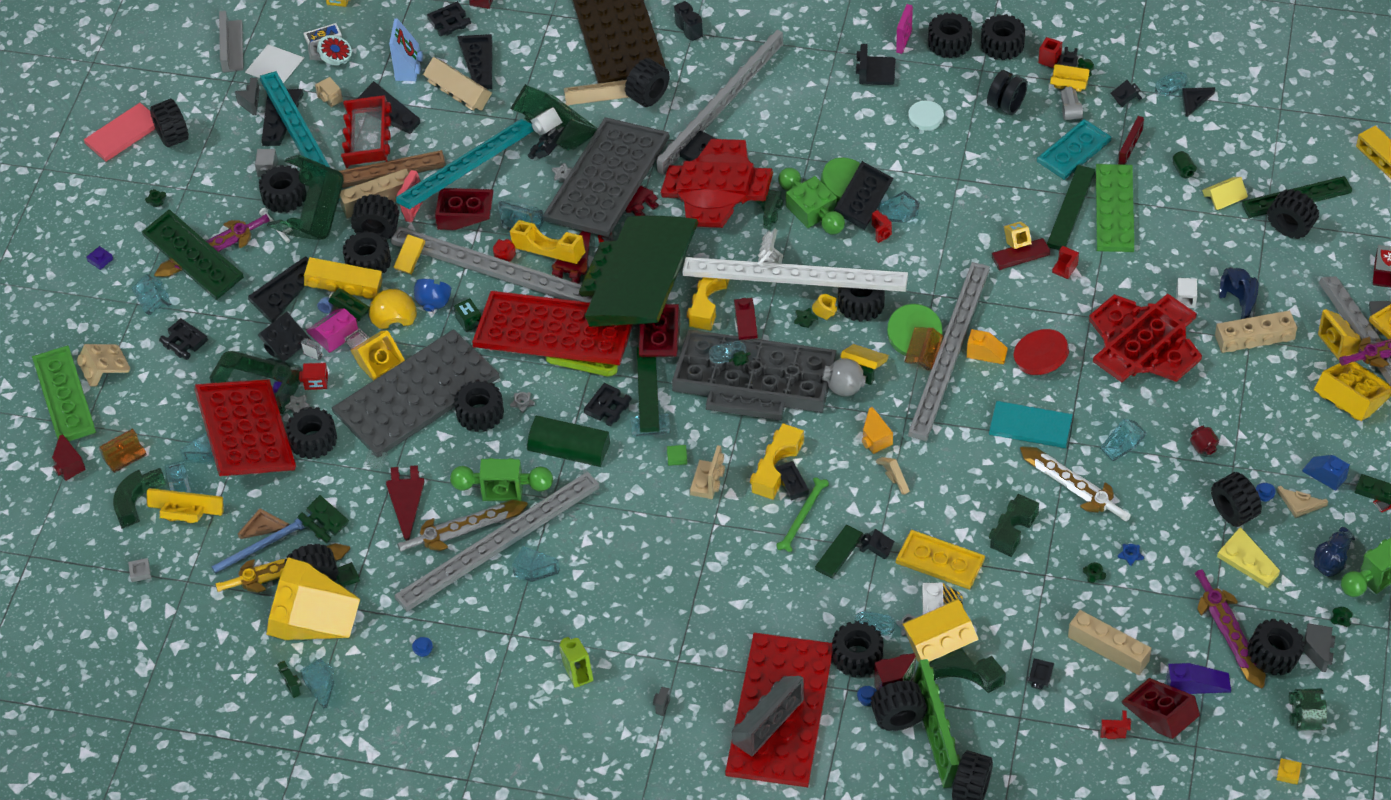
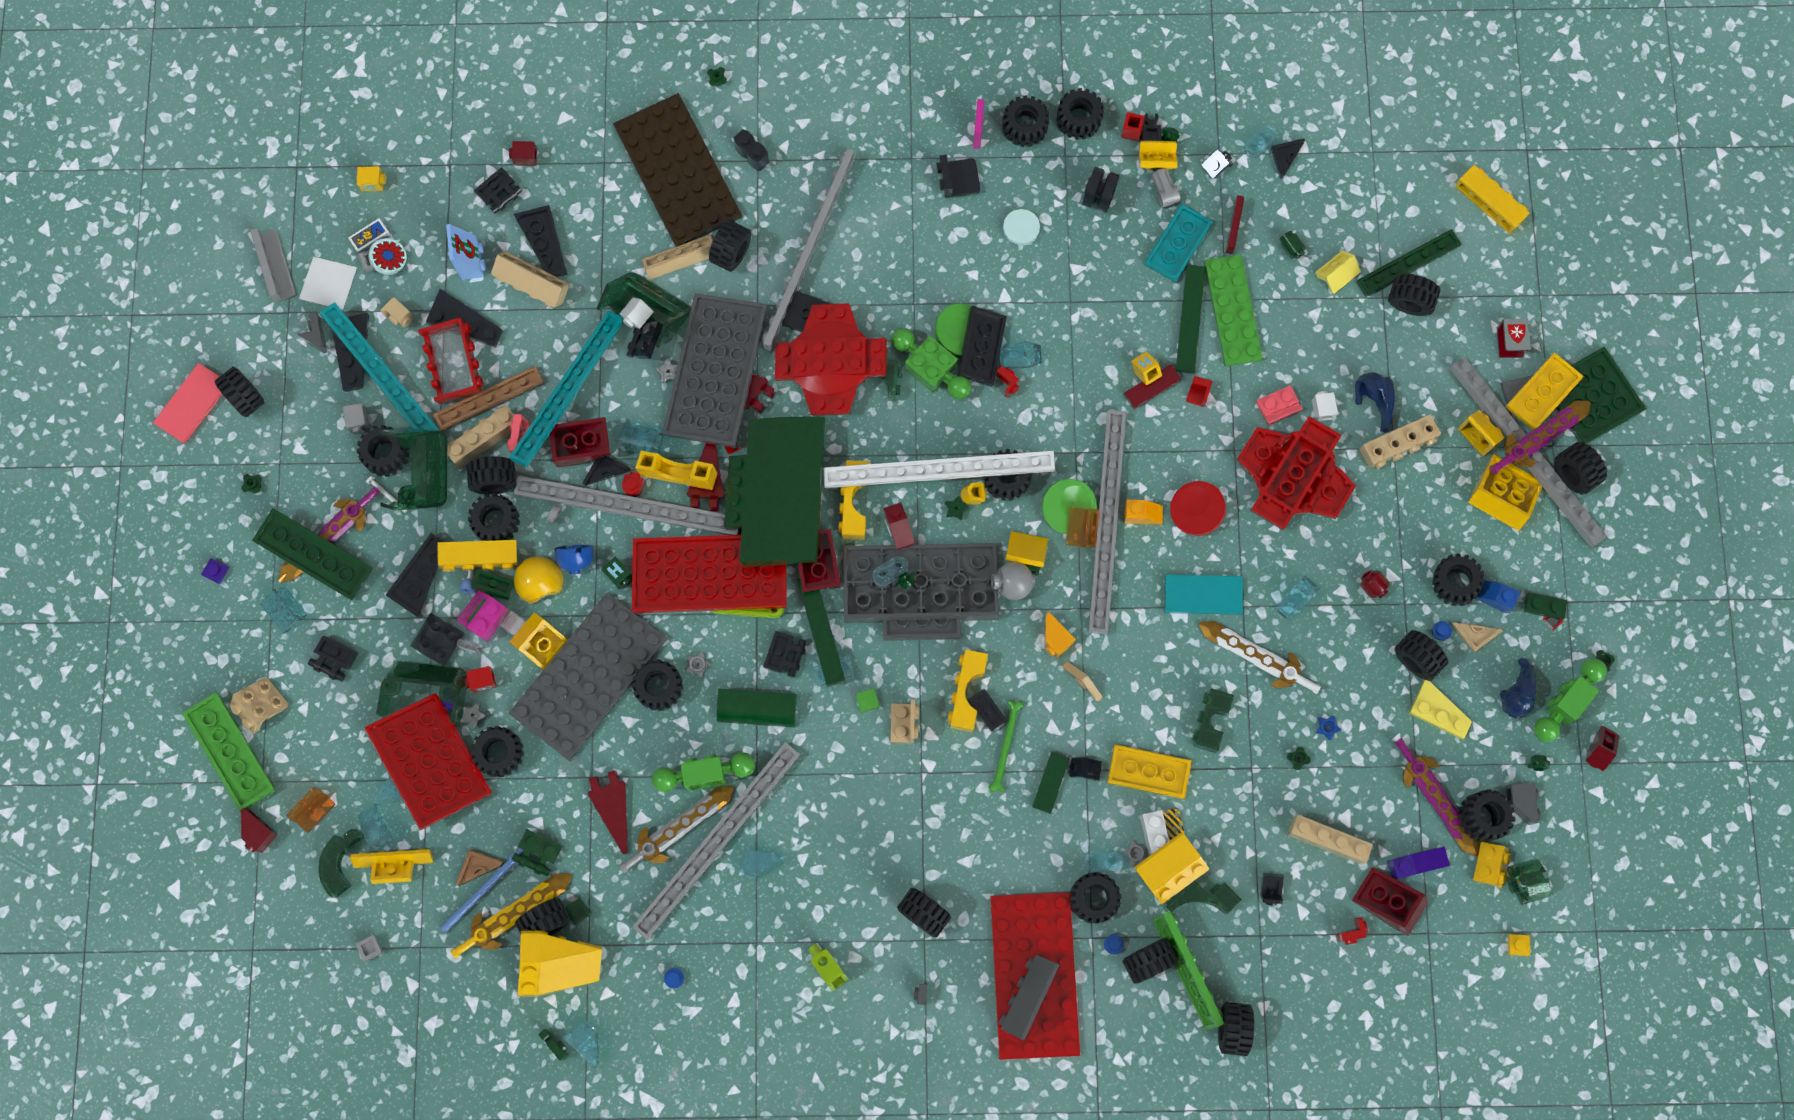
camera: 15 degrees left, 25 degrees up
yellow tile [393,234,425,275] -> none
white bracket [757,228,783,266] -> none
dark red slope [874,653,916,691] -> none
none -> light grey tile [547,504,562,524]
none -> black tile [583,456,631,486]
none -> black tyre [897,888,951,937]
none -> coral plate [1256,385,1303,426]
none -> black tyre [1432,554,1484,606]
none -> yellow bracket [1473,842,1511,888]

